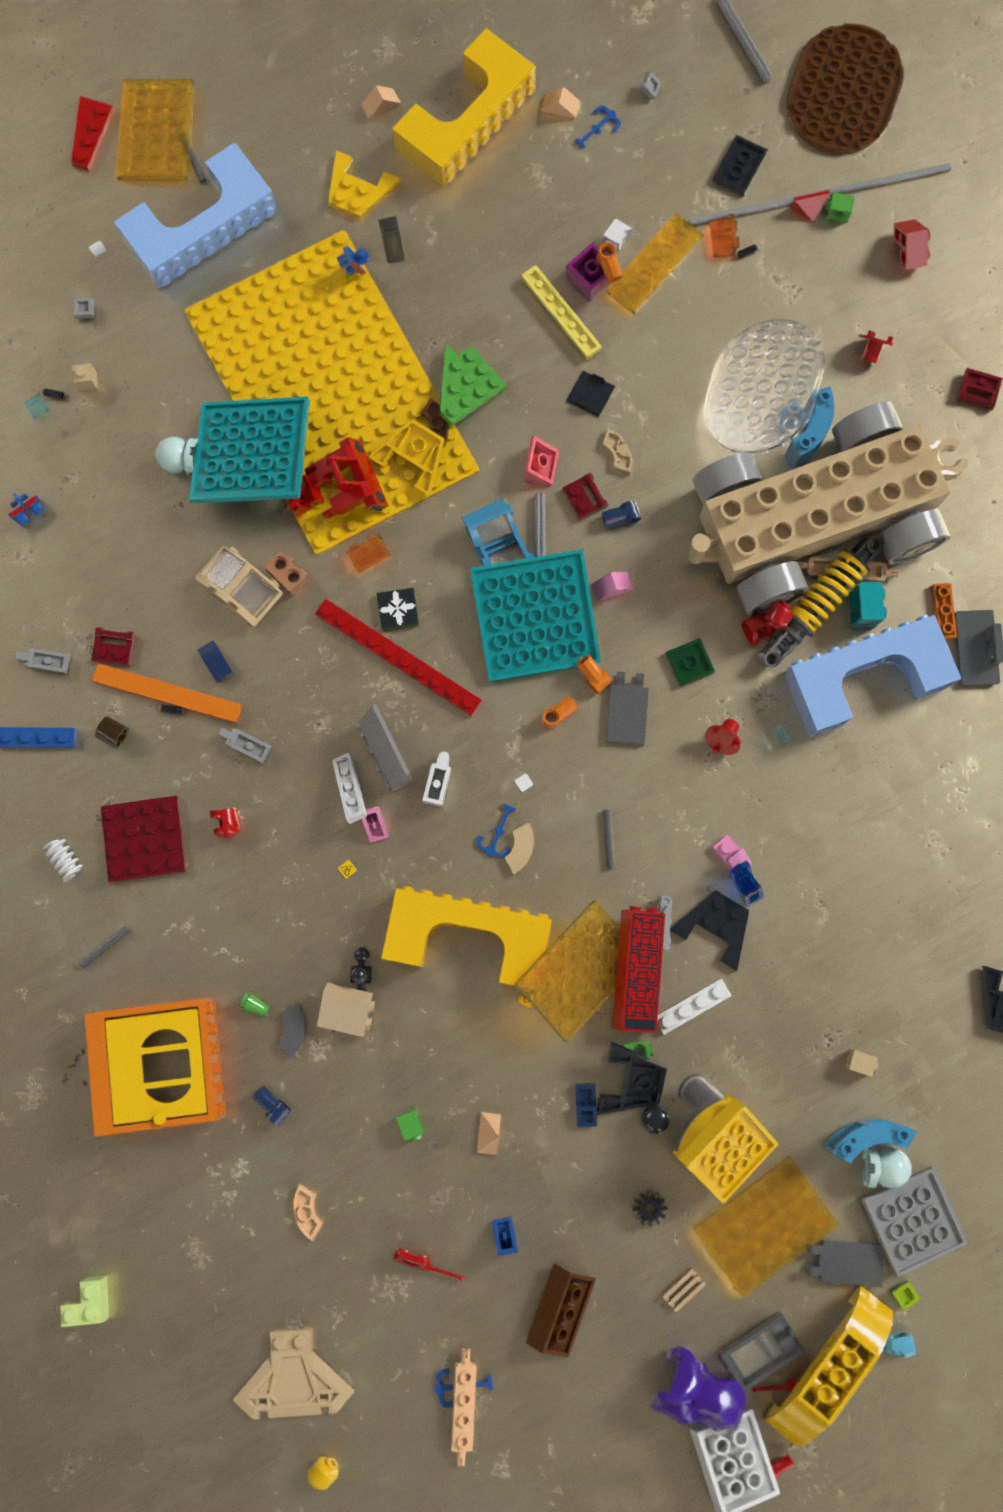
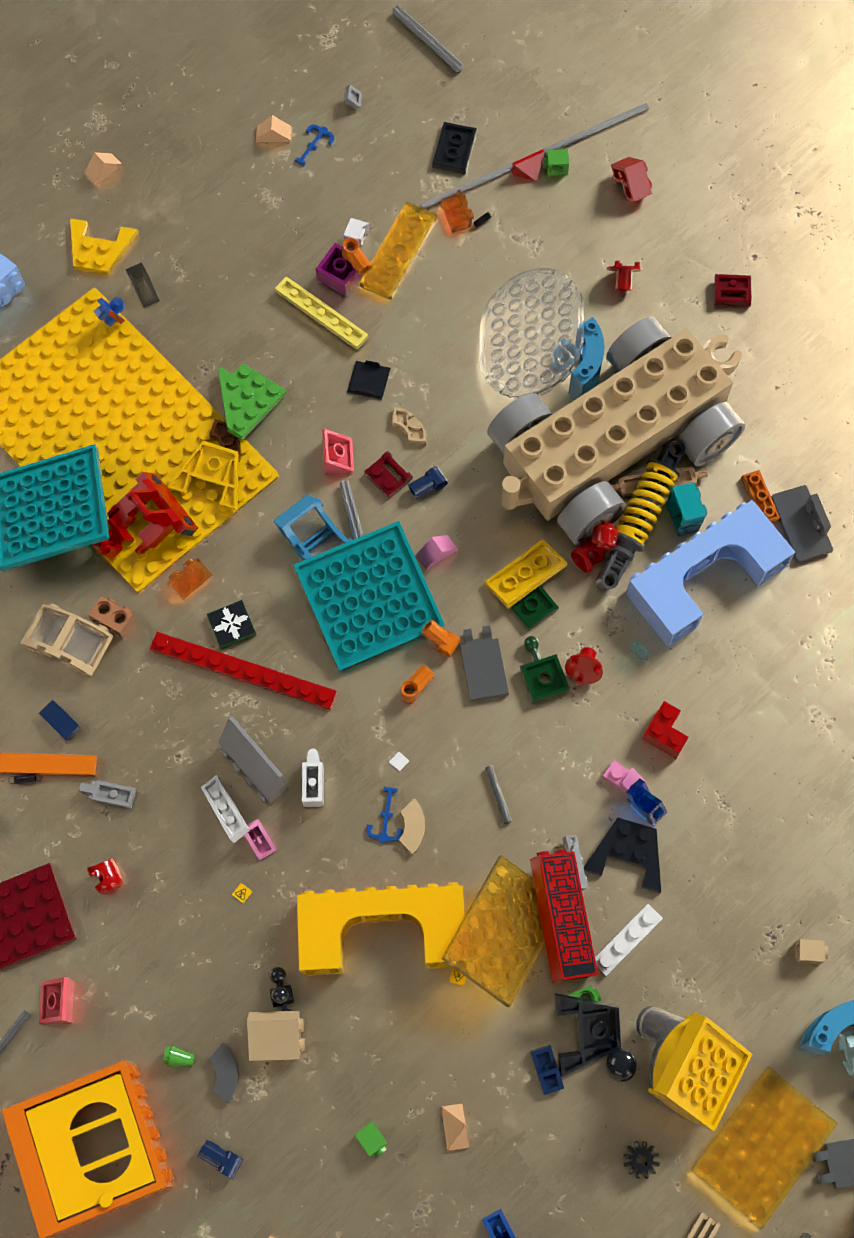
camera: 15 degrees left, 10 degrees down
yellow arch [392,28,536,187] -> none
reddish brown tile [786,23,904,154] -> none
none -> coral slope [39,977,74,1024]
none -> yellow tile [484,539,567,609]
none -> dark green plate [520,636,570,703]
none -> red brick [642,701,689,759]

